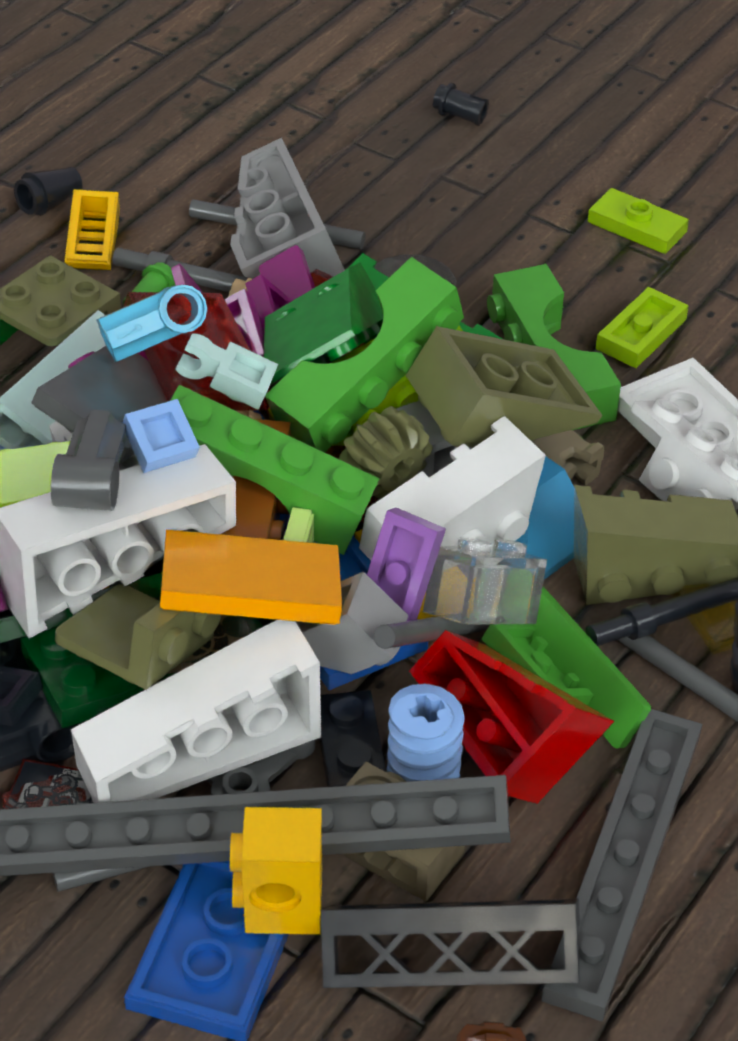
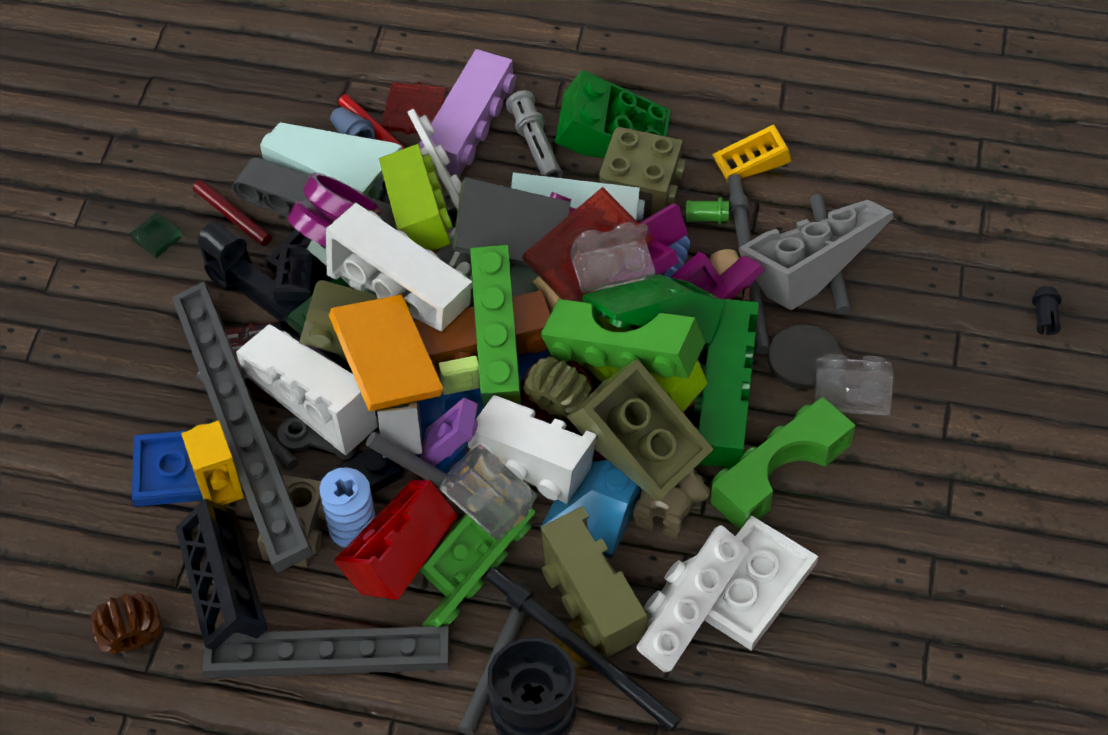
camera: 70 degrees right, 10 degrees up
black cone [14,167,83,216] -> none
dark grey piece [51,410,126,511] -> none
medium azure piece [96,285,207,362] -> none
light blue tile [122,399,200,473] -> none
light aqua plate [175,334,278,410] -> none
lime plate [588,188,689,254] -> none
lime plate [596,287,689,368] -> none
none -> clear bracket [570,222,656,293]
none -> clear bracket [814,354,894,416]

